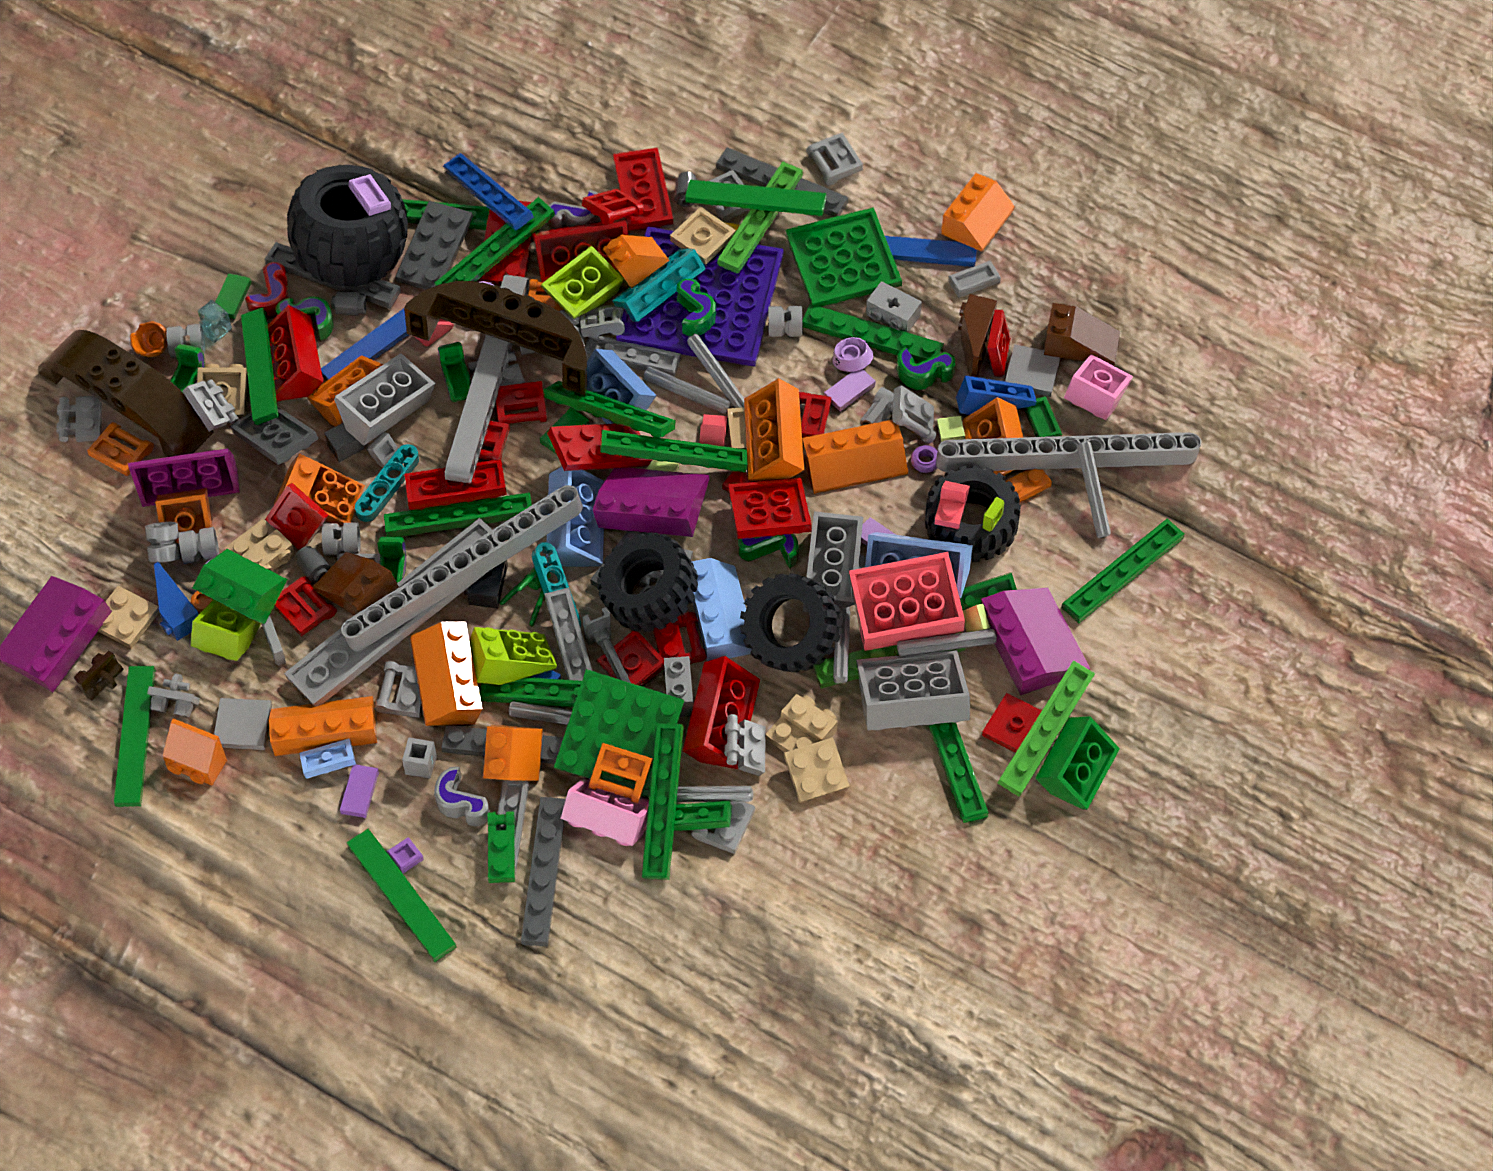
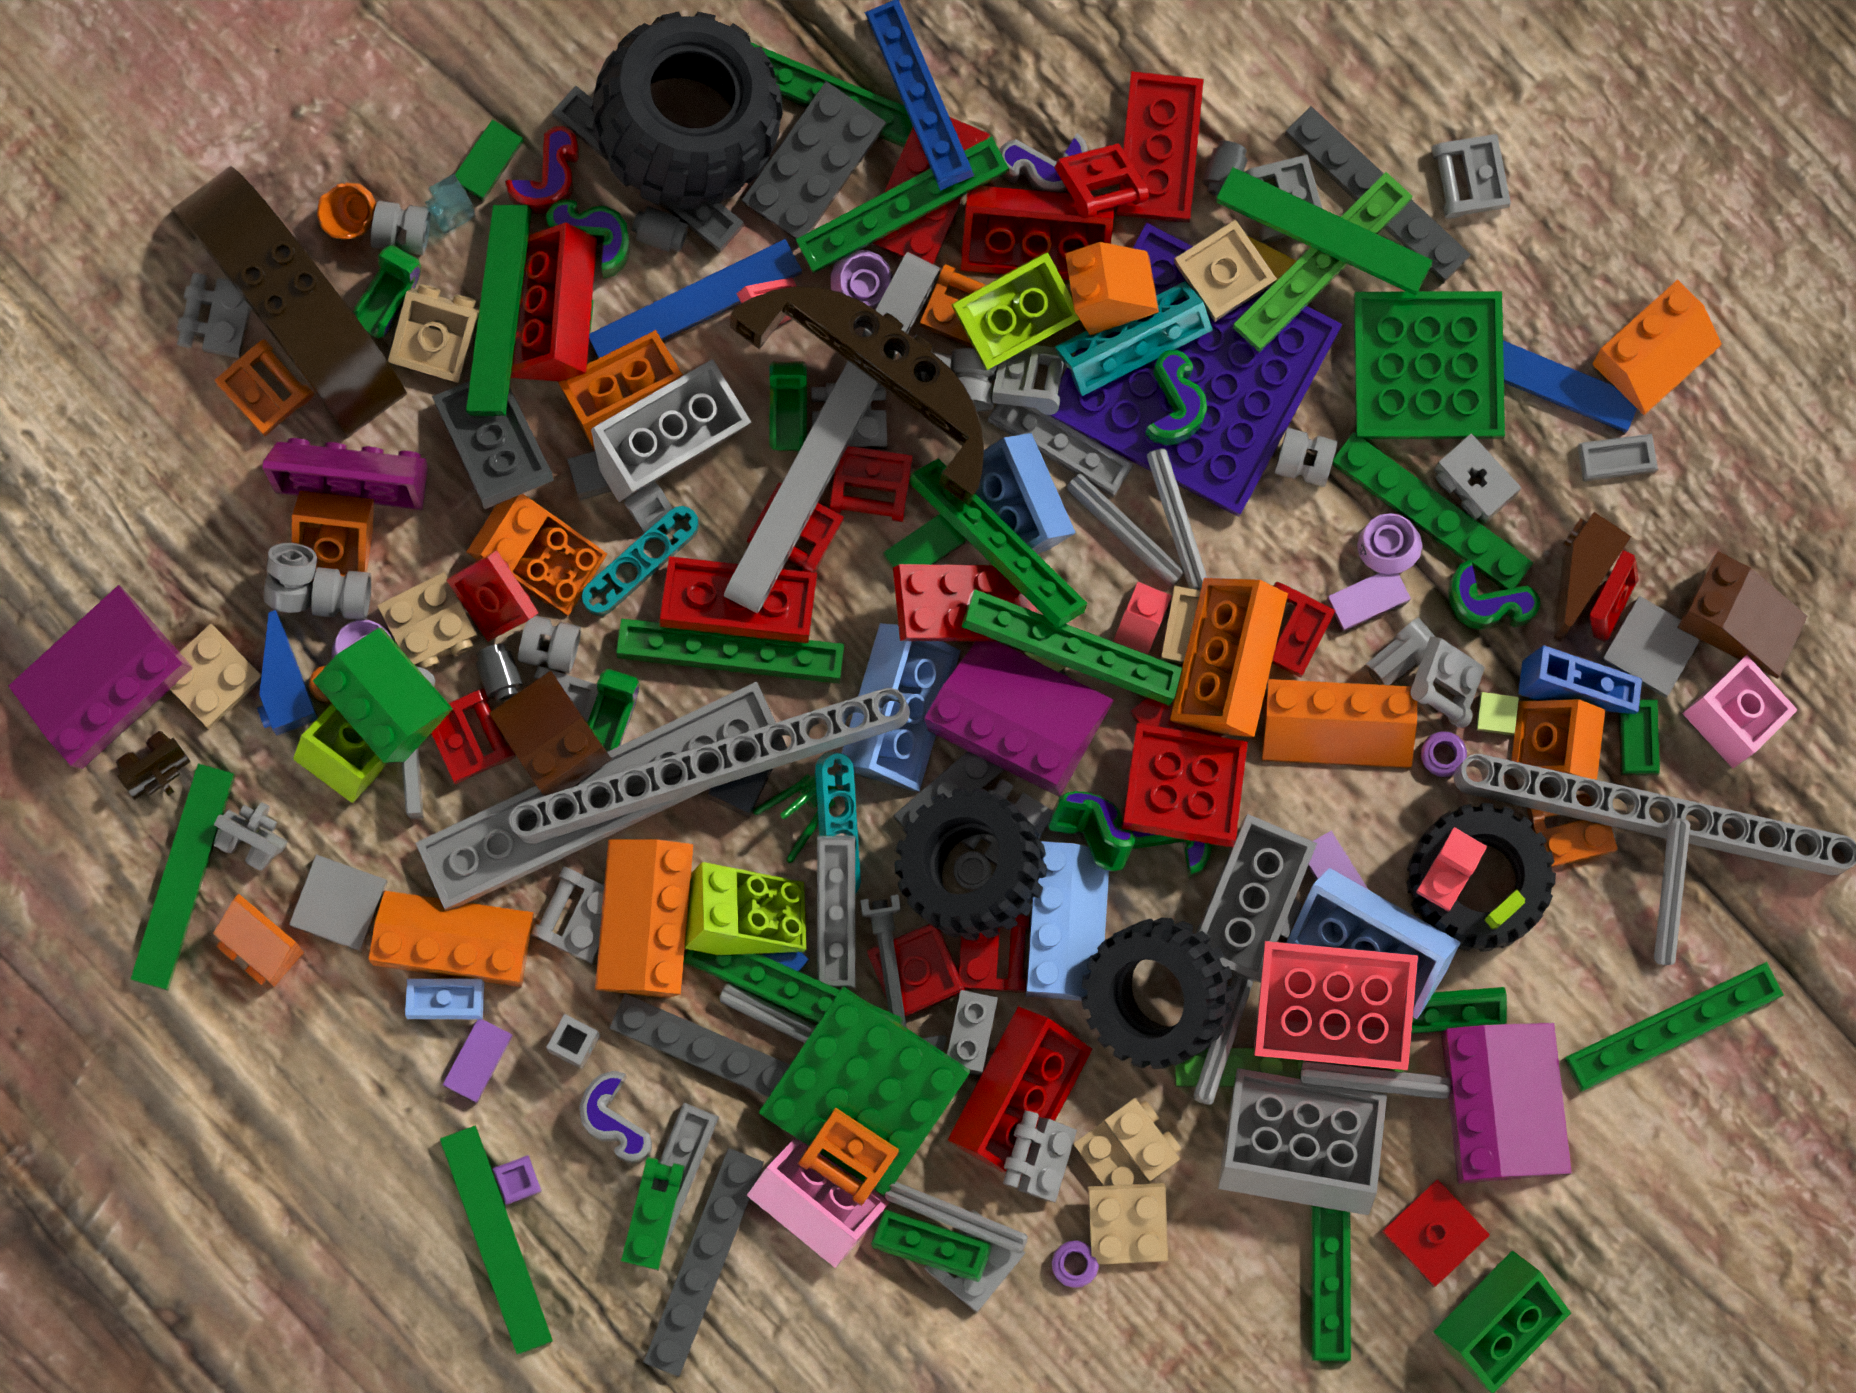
camera: 10 degrees right, 20 degrees up
light grey plate [182,379,239,431] -> none
lavender tile [349,174,391,216] -> none
orange slope [483,725,543,781] -> none
green tile [642,723,684,880] -> none
tile [963,604,990,632] -> none
bright green plate [997,660,1095,797] -> none
none -> green animal [1049,791,1135,872]
none -> medium lavender piece [1052,1240,1099,1288]

